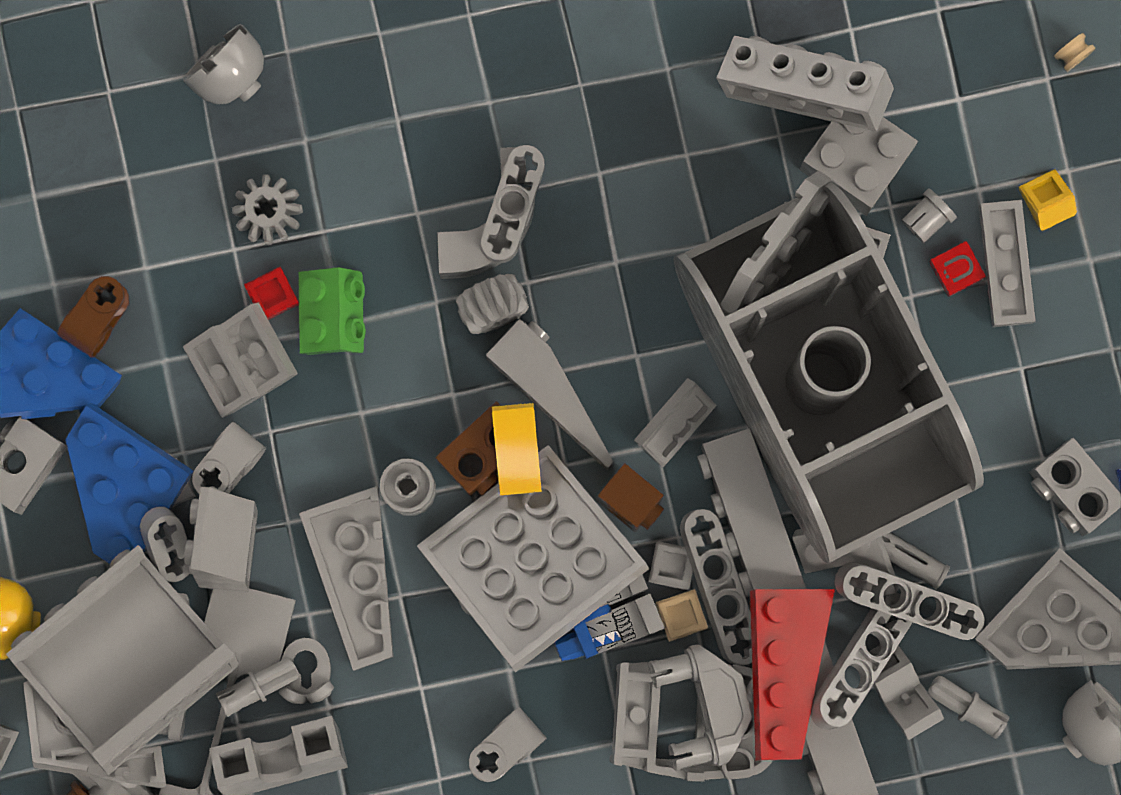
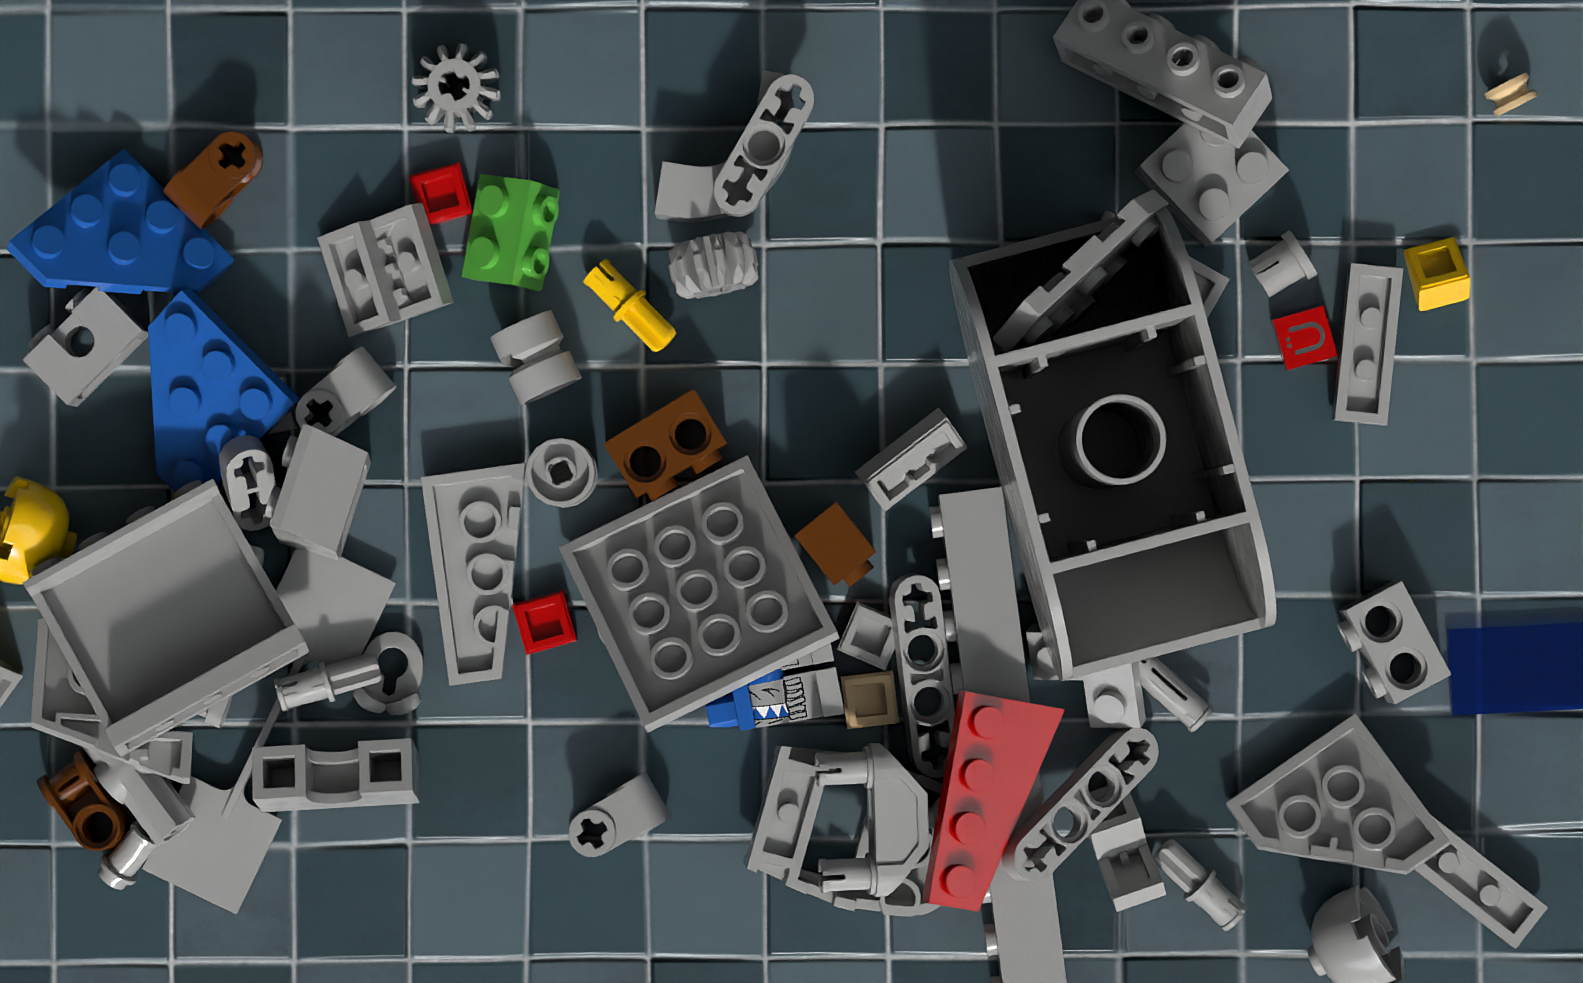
camera: 10 degrees right, 5 degrees up
light grey slope [486,319,613,471] -> none
yellow slope [492,403,542,495] -> none
light grey beam [835,562,985,640] -> none
none -> light grey wheel [490,310,582,405]
none -> red tile [512,590,578,655]
none -> yellow axle [583,259,676,352]

